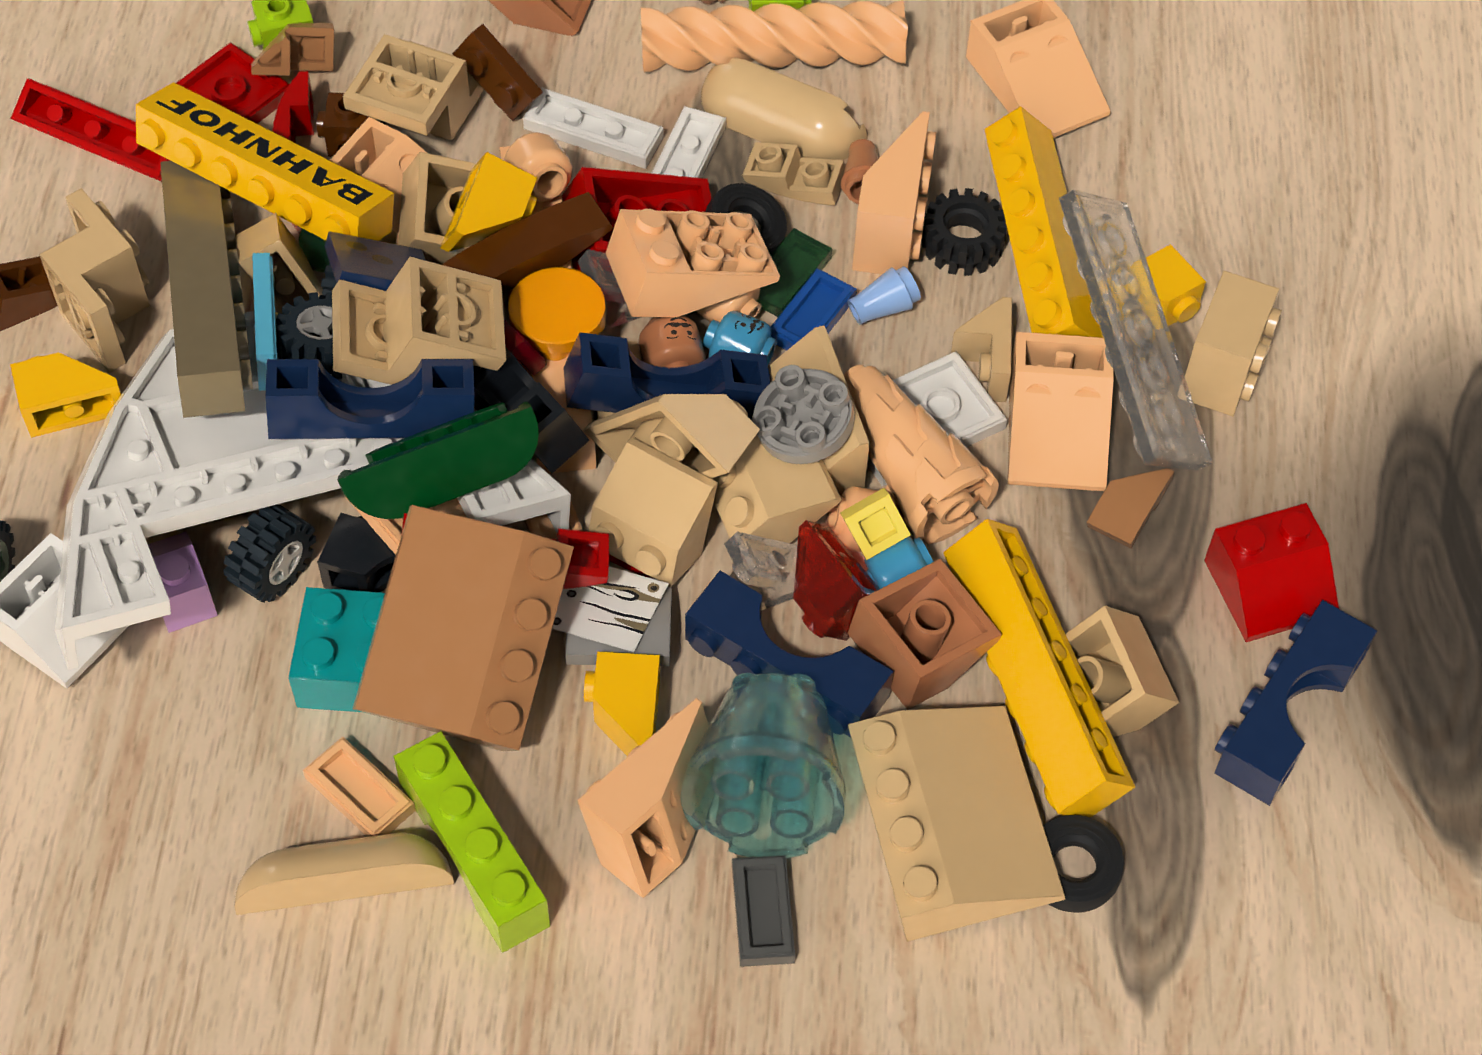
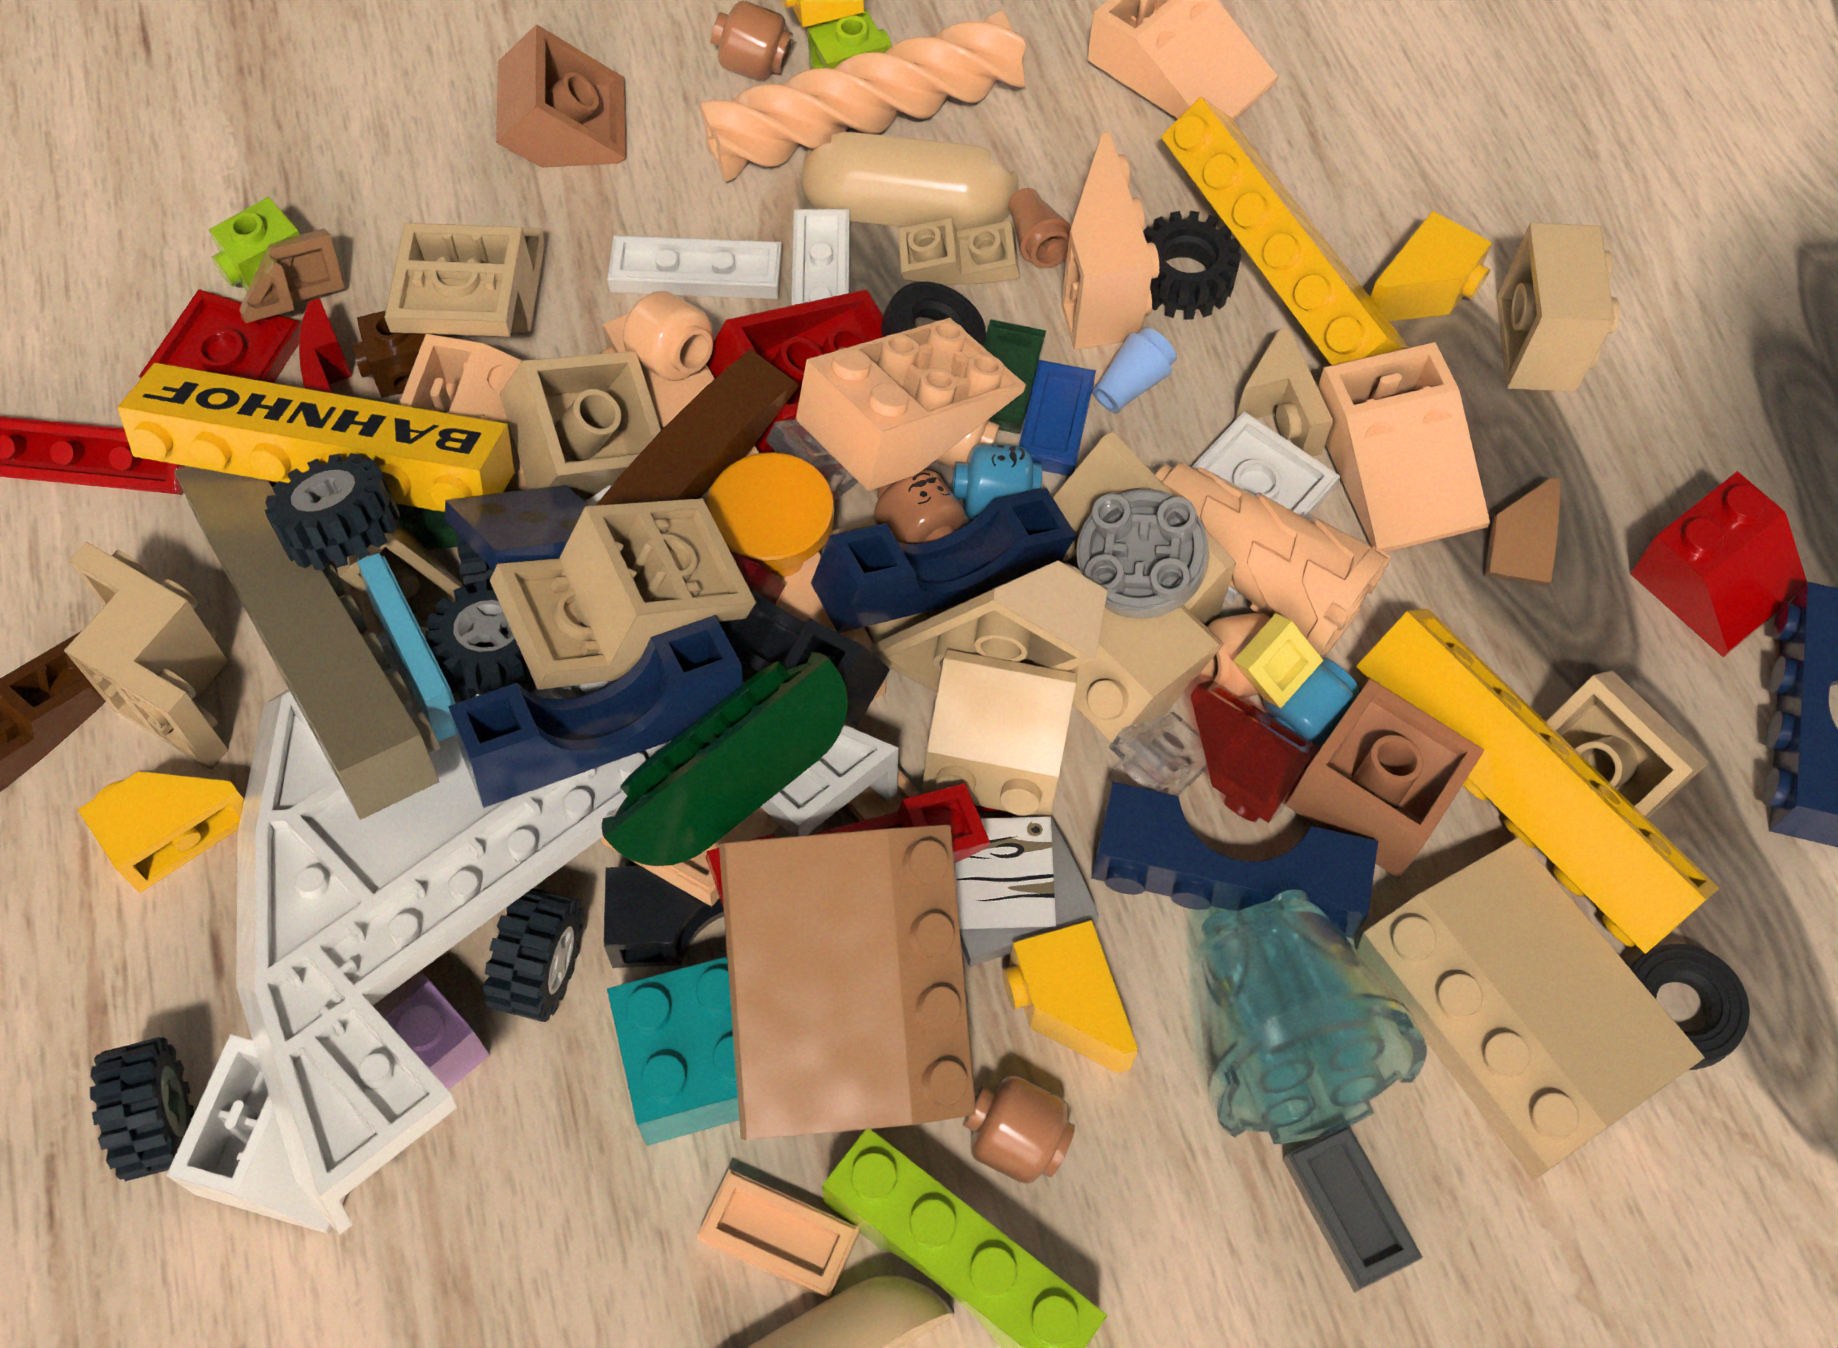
camera: 20 degrees left, 5 degrees up
yellow slope [440,152,537,252] -> none
reddish brown plate [452,24,543,121] -> none
light nougat slope [577,698,721,898] -> none
clear plate [1059,189,1213,470] -> none
none -> black wheel [265,453,400,570]
none -> nougat head [963,1076,1075,1184]

